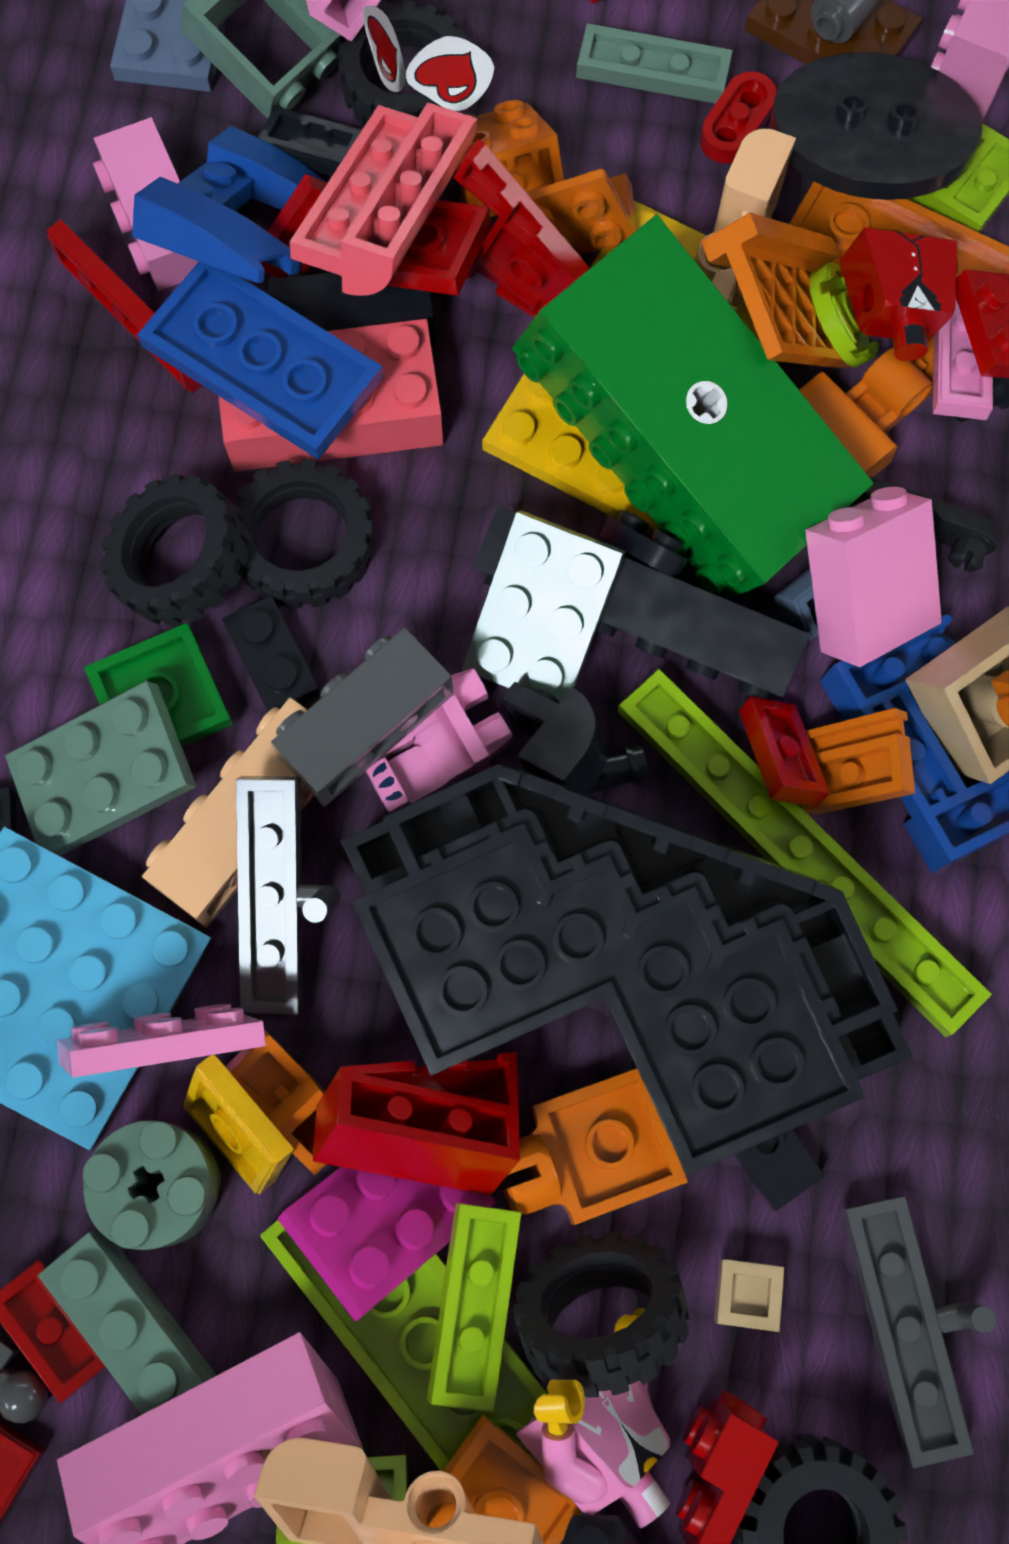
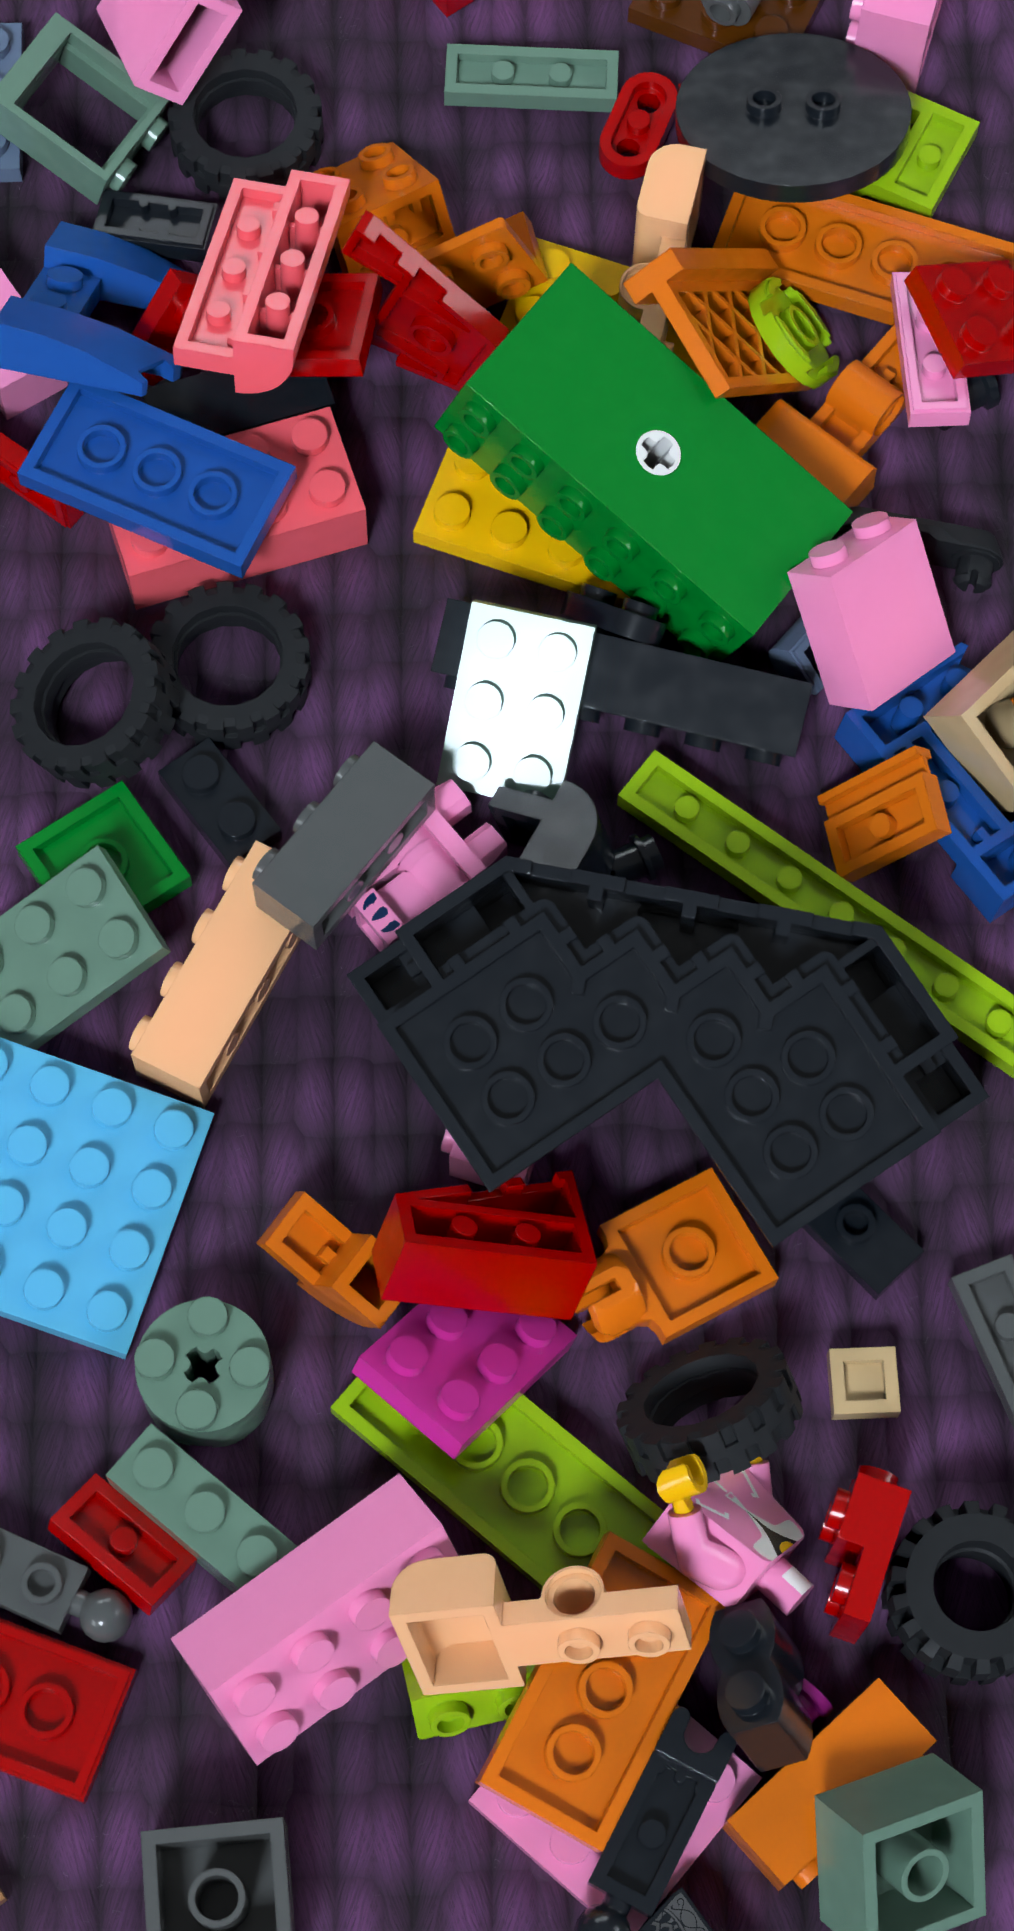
camera: 10 degrees left, 5 degrees down
bright pink plate [57,1004,266,1078] -> none
yellow tile [184,1054,294,1195] -> none
plate [236,776,340,1015] -> none
sticker [363,5,406,92] -> none
sticker [406,36,494,111] -> none
lime plate [427,1202,521,1412] -> none
red plate [739,696,830,807] -> none
red torso [840,227,957,361] -> none

